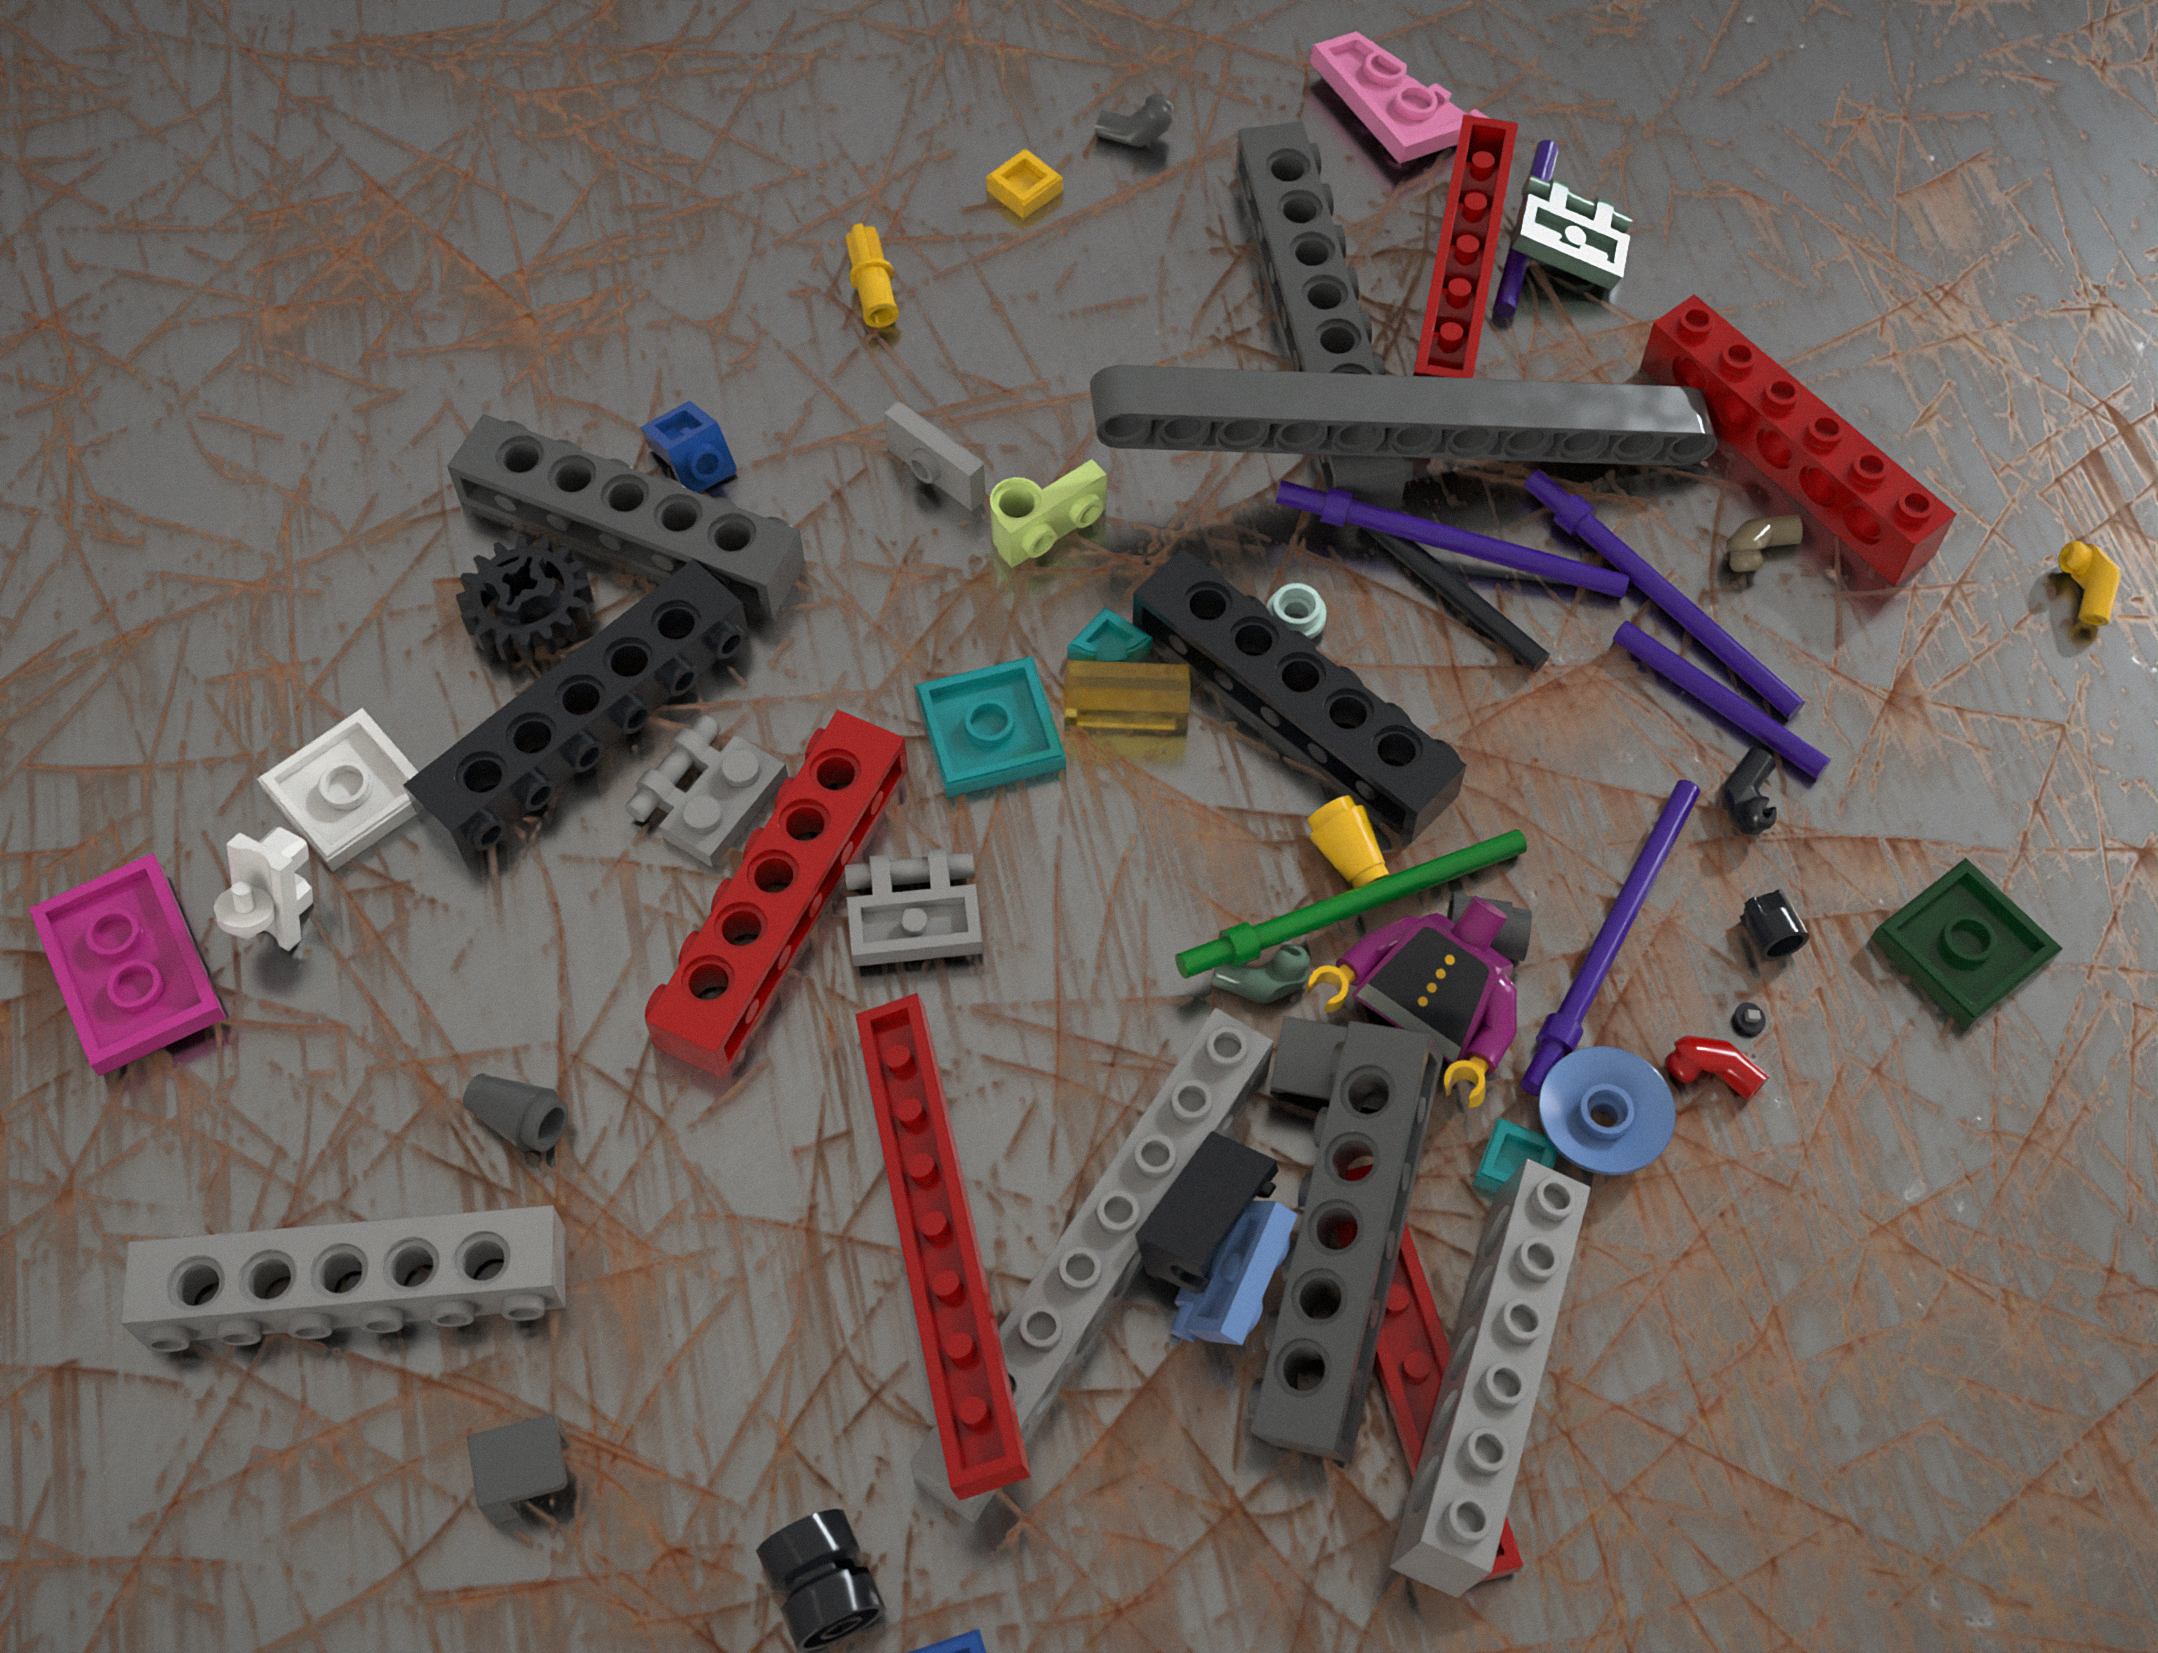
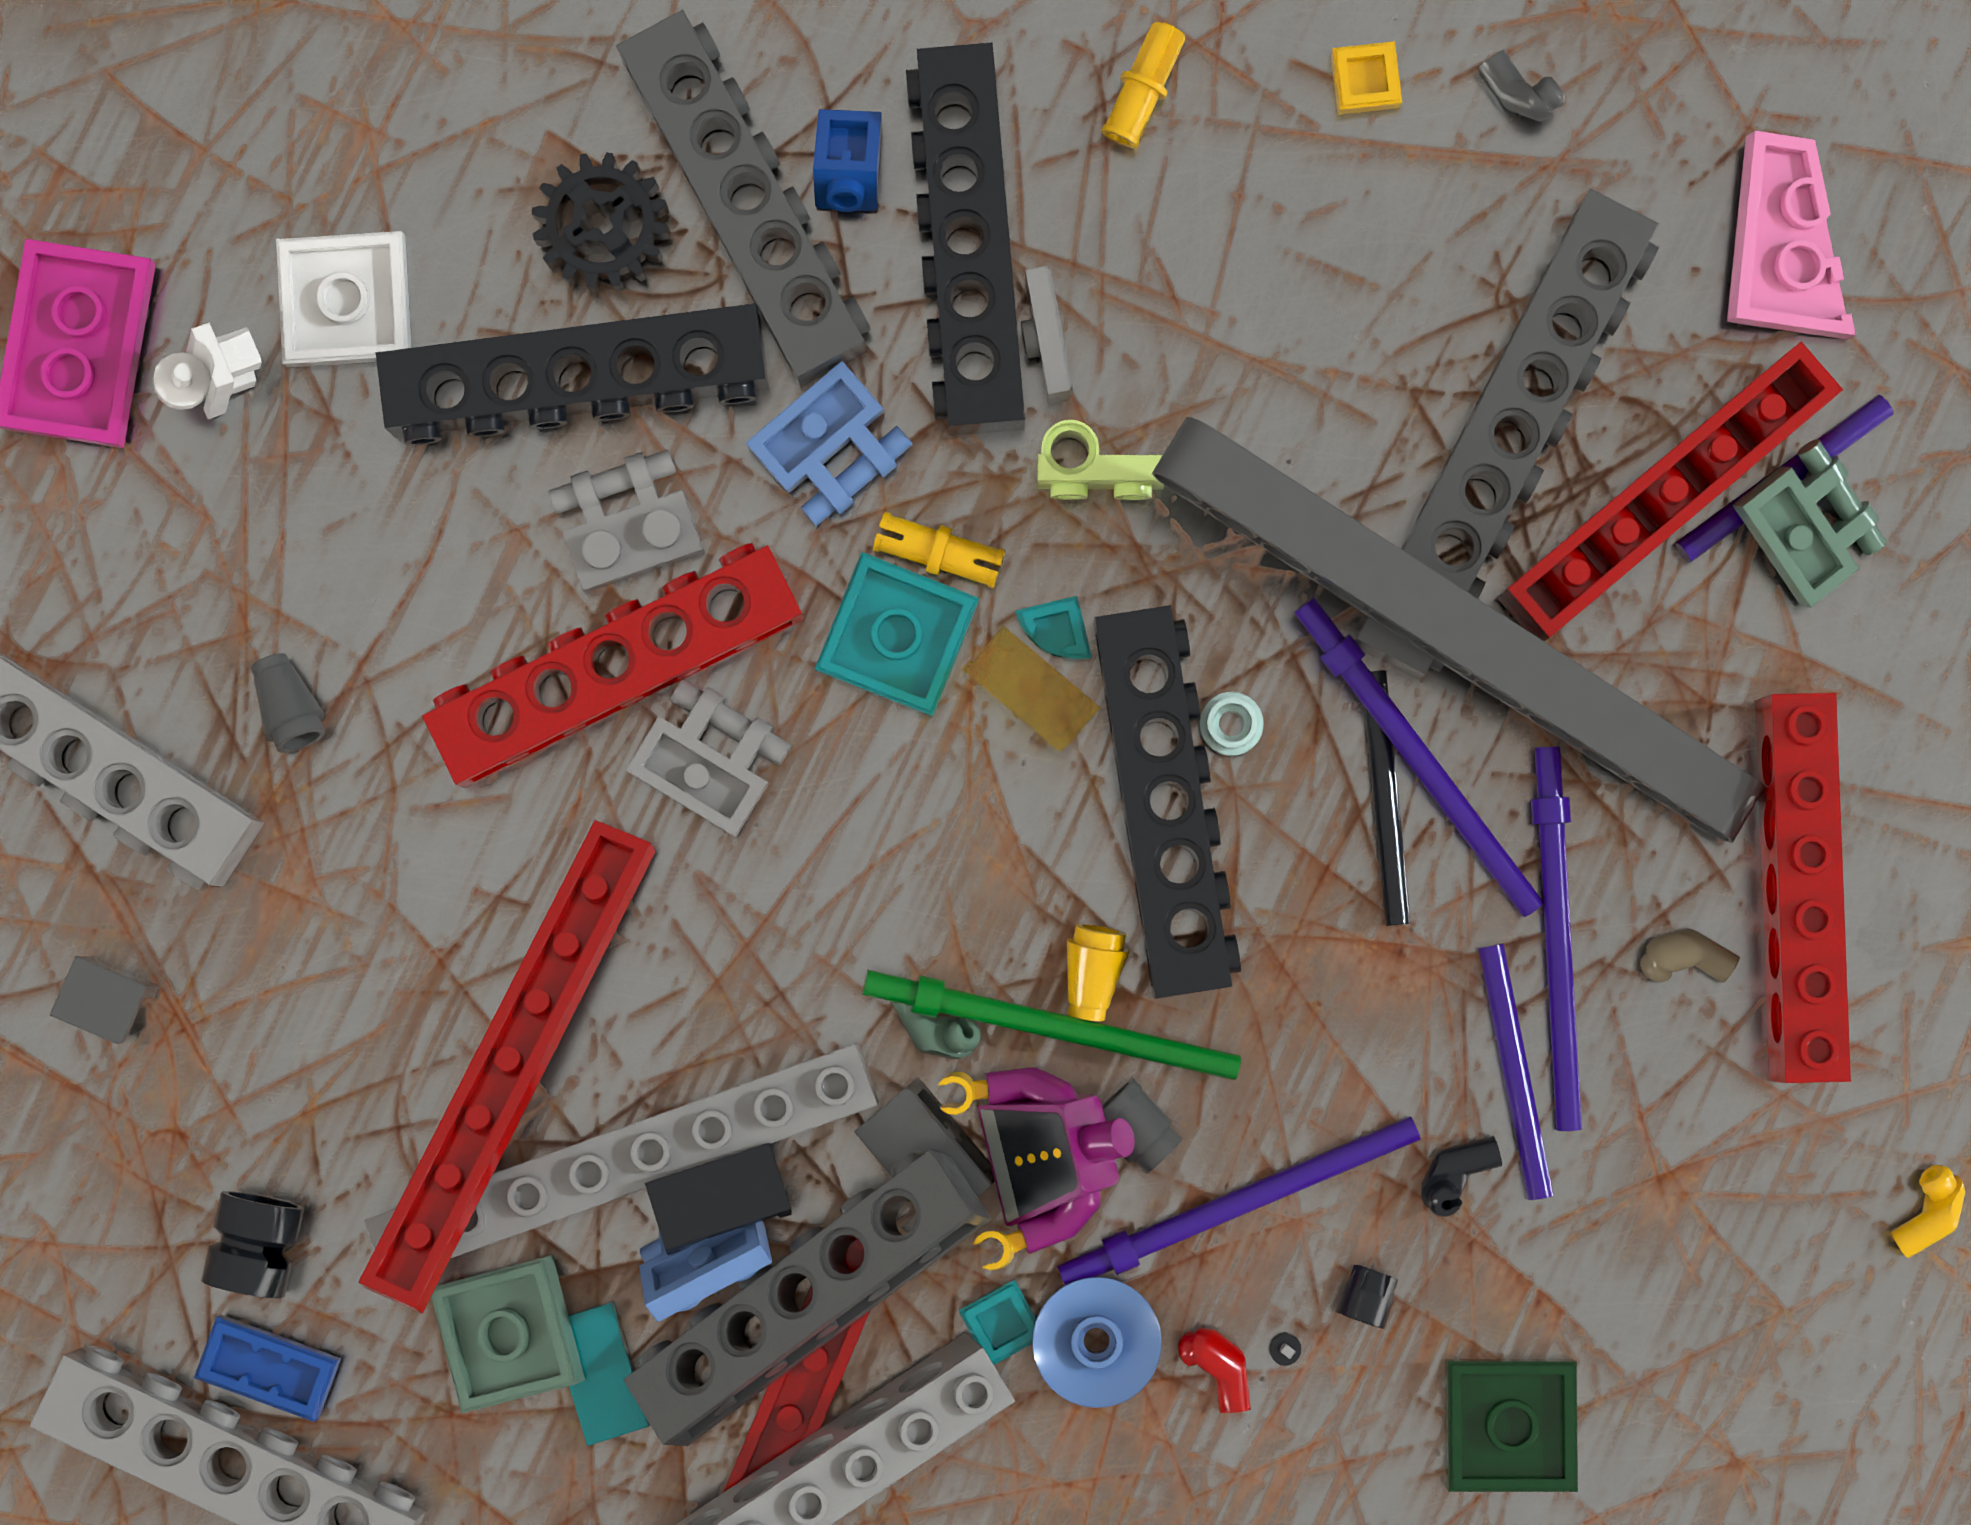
camera: 40 degrees right, 25 degrees up
none -> sand green plate [431,1255,585,1413]
none -> teal tile [568,1301,650,1446]
none -> medium blue plate [746,361,913,527]
none -> yellow pin [873,511,1006,589]
none -> black brick [906,42,1025,436]

